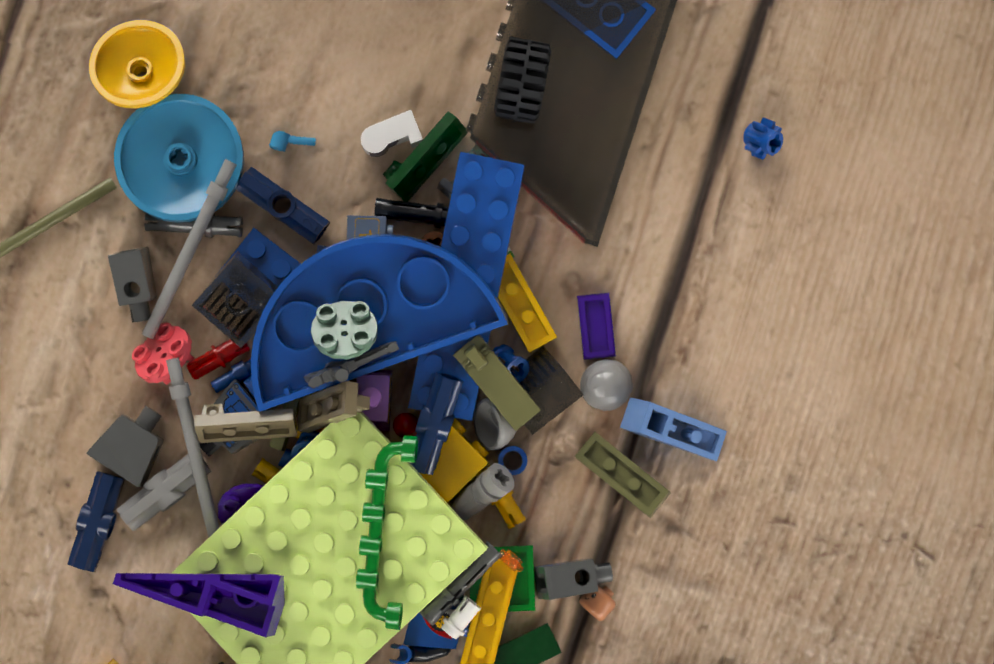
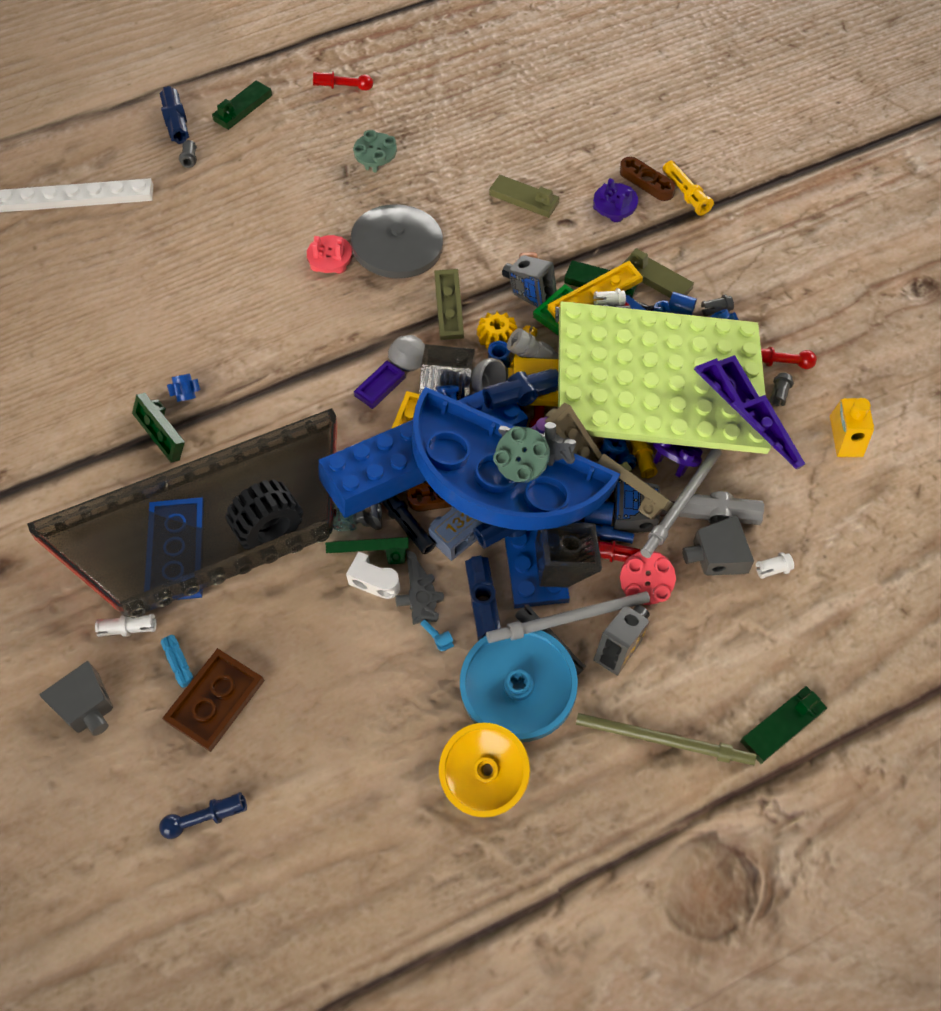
camera: 135 degrees left, 25 degrees down
dark blue piece [67,471,125,572] -> none
green bar [356,435,418,630] -> none
olive hinge [453,334,541,431] -> none
clear orange piece [500,549,523,572] -> none
medium blue slope [620,397,727,461] -> none
none -> dark green hinge [132,393,185,463]
none -> coral plate [307,235,353,274]
none -> dark grey dish [351,204,443,278]
none -> sand green plate [353,130,397,173]
none -> dark grey piece [395,550,444,625]
none -> yellow gear [477,311,517,351]
none -> white pin [756,552,794,579]

